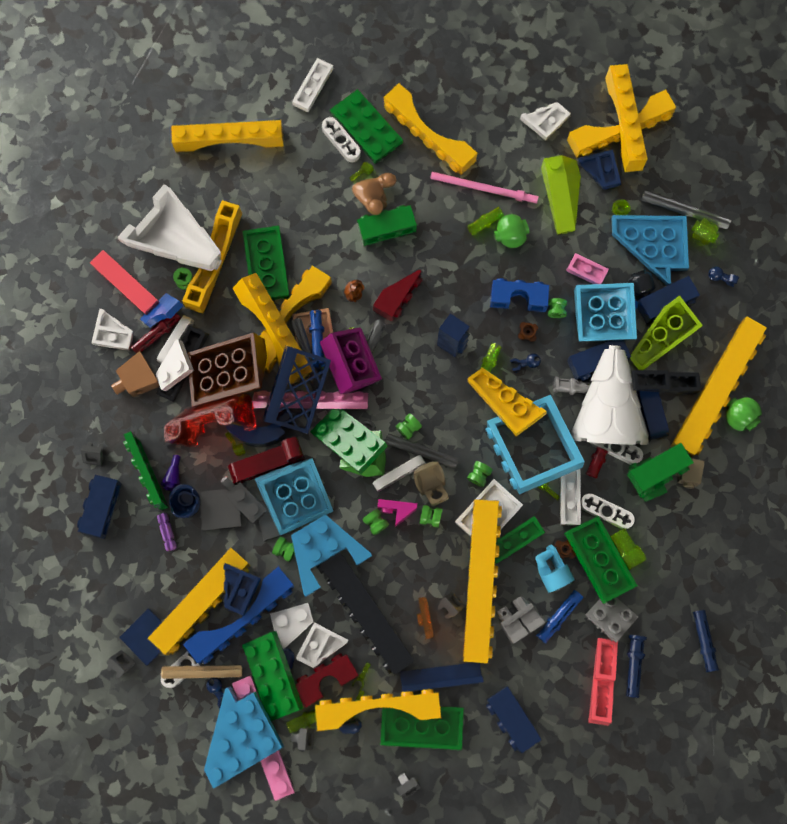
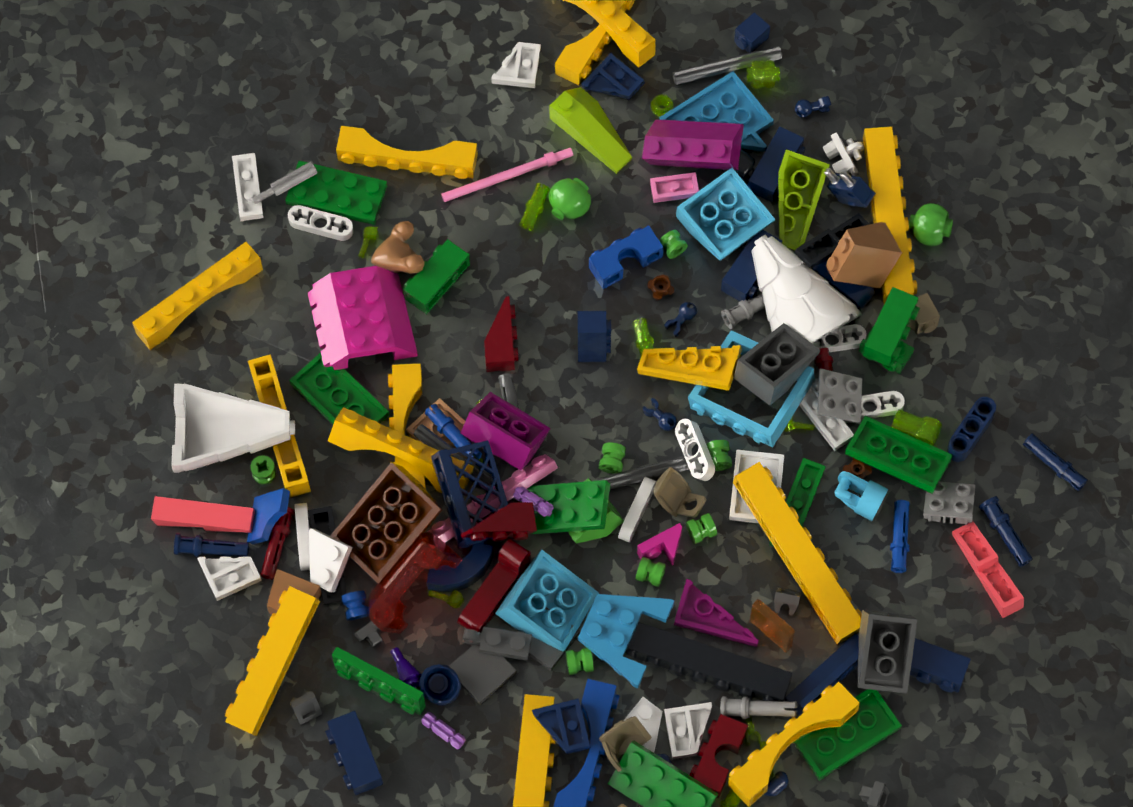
camera: 35 degrees left, 10 degrees down
dark orange plate [344,280,364,302] -> none
light grey hips [497,596,545,644] -> none
none -> dark blue pin [174,533,249,557]
none -> yellow brick [225,586,320,736]
none -> light grey axle [252,161,317,204]
none -> dark pink slope [308,266,418,370]
none -> blue wheel [341,590,370,621]
none -> dark red slope [461,502,537,541]
none -> medium lavender axle [513,487,554,517]
none -> dark tan piece [599,716,652,772]
none -> magenta slope [642,120,744,170]
none -> dark blue arm [643,398,677,431]
none -> magenta wing [674,579,759,647]
none -> white beam [675,419,715,481]
none -> light grey pin [720,696,798,719]
none -> dark blue brick [734,12,770,53]
none -> dark grey slope [734,323,820,405]
none -> light grey hinge [812,368,862,424]
none -> white hips [823,132,864,176]
none -> dark blue piece [824,168,876,208]
none -> medium nougat slope [826,222,902,288]
none -> dark grey slope [858,610,917,693]
none -> dark blue beam [947,397,996,462]

